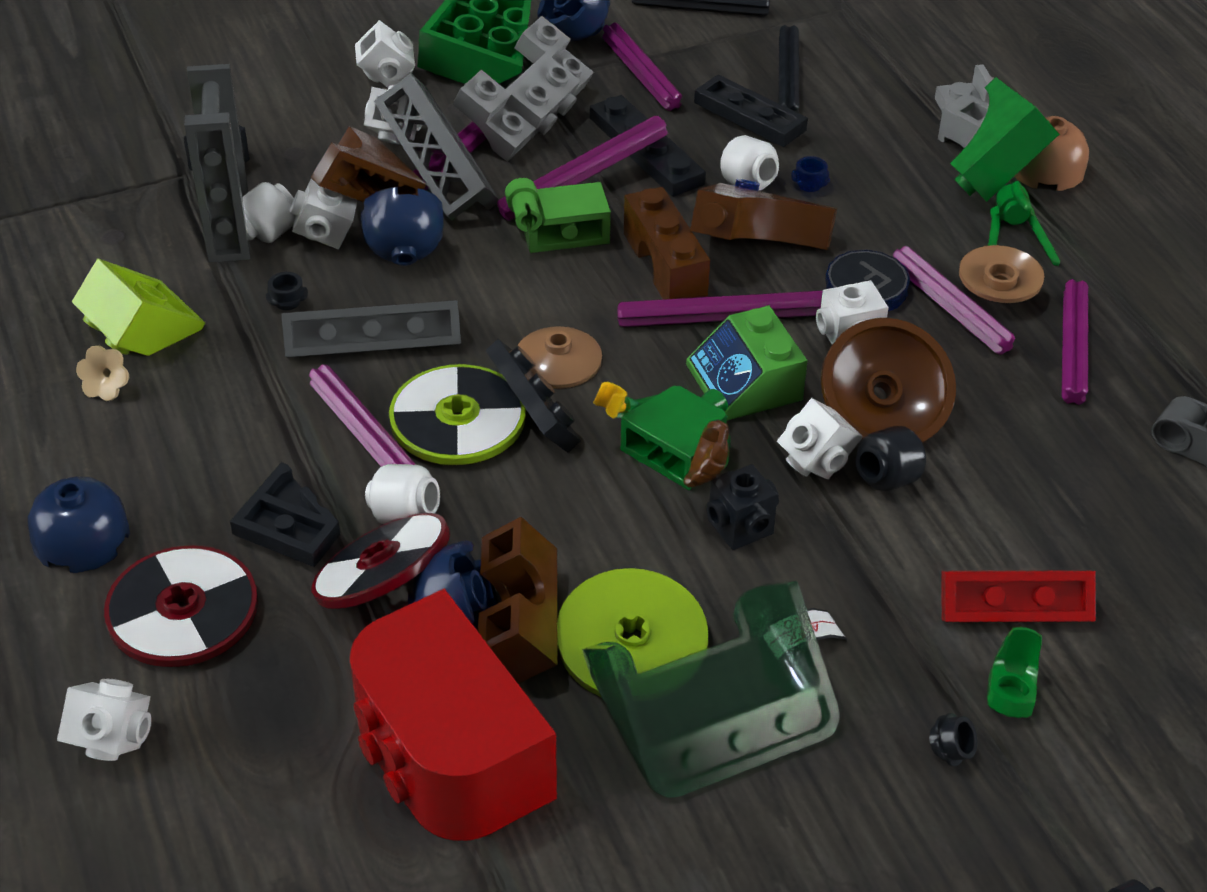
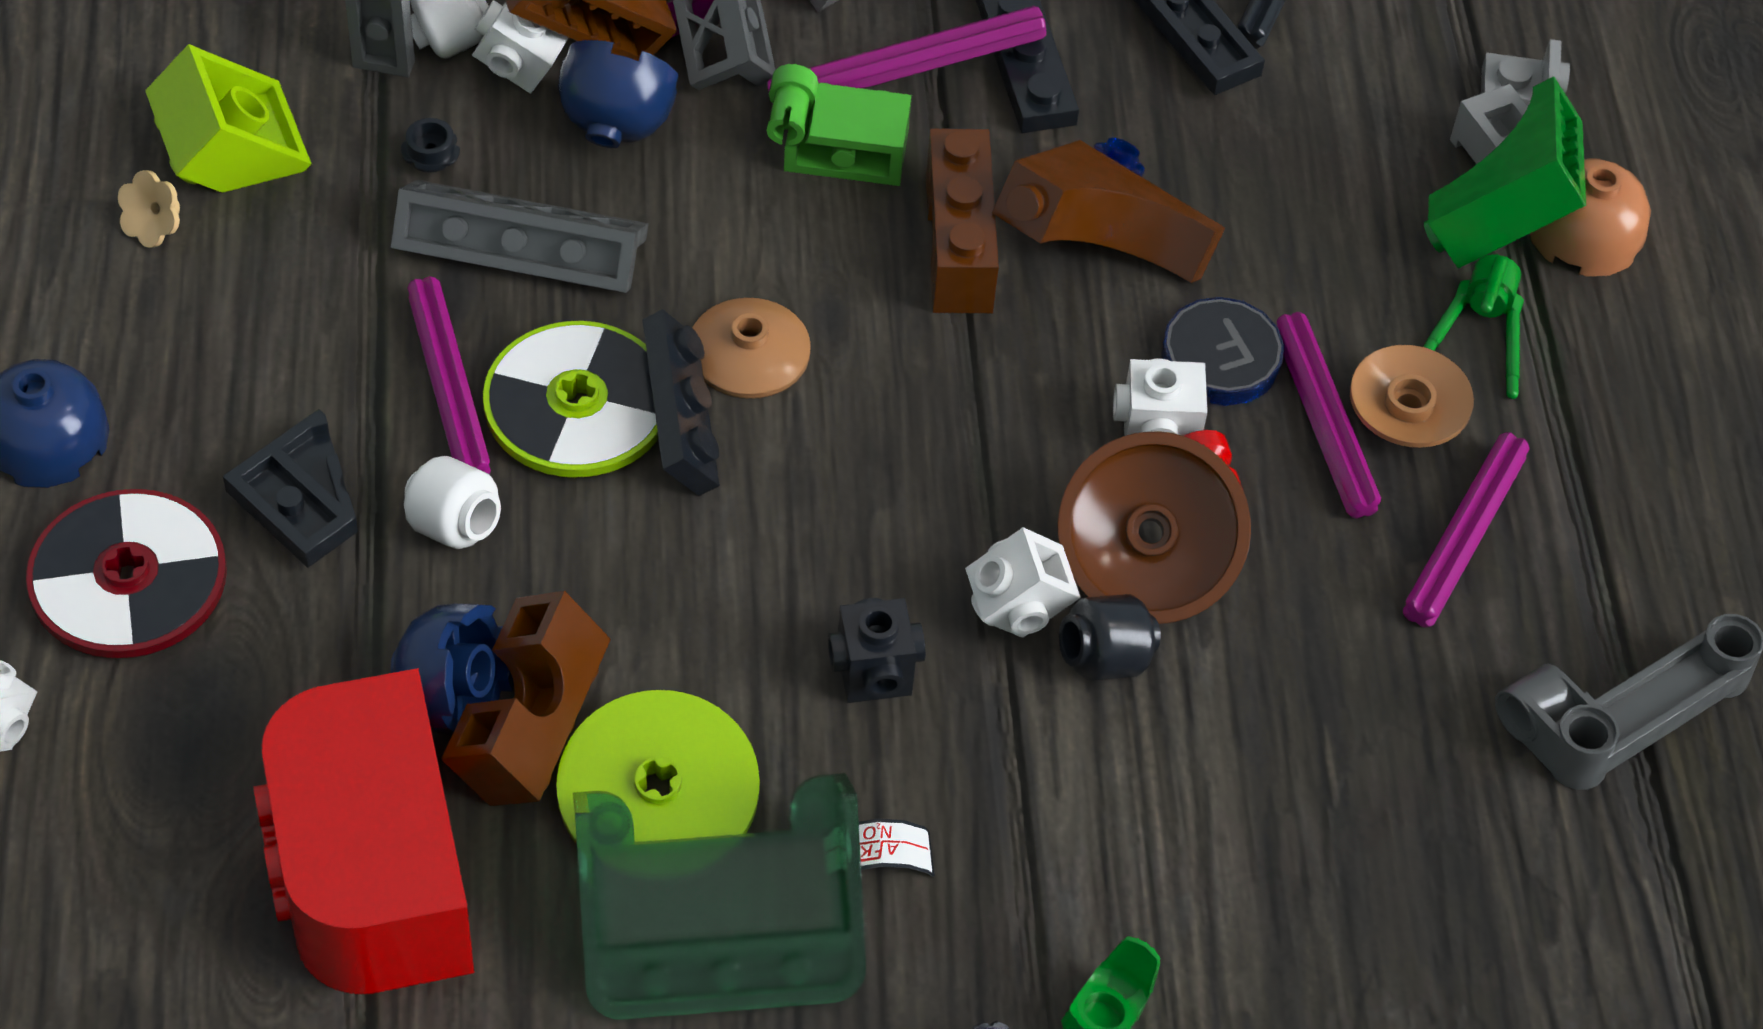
camera: 15 degrees right, 10 degrees up
piece [311,513,450,609] -> none
green torso [593,382,731,491] -> none
magenta axle [617,290,823,327] -> none
bright green slope [686,305,808,420] -> none
white head [720,135,779,191] -> none
clear blue plate [791,156,830,192] -> none
red plate [941,570,1096,622] -> none

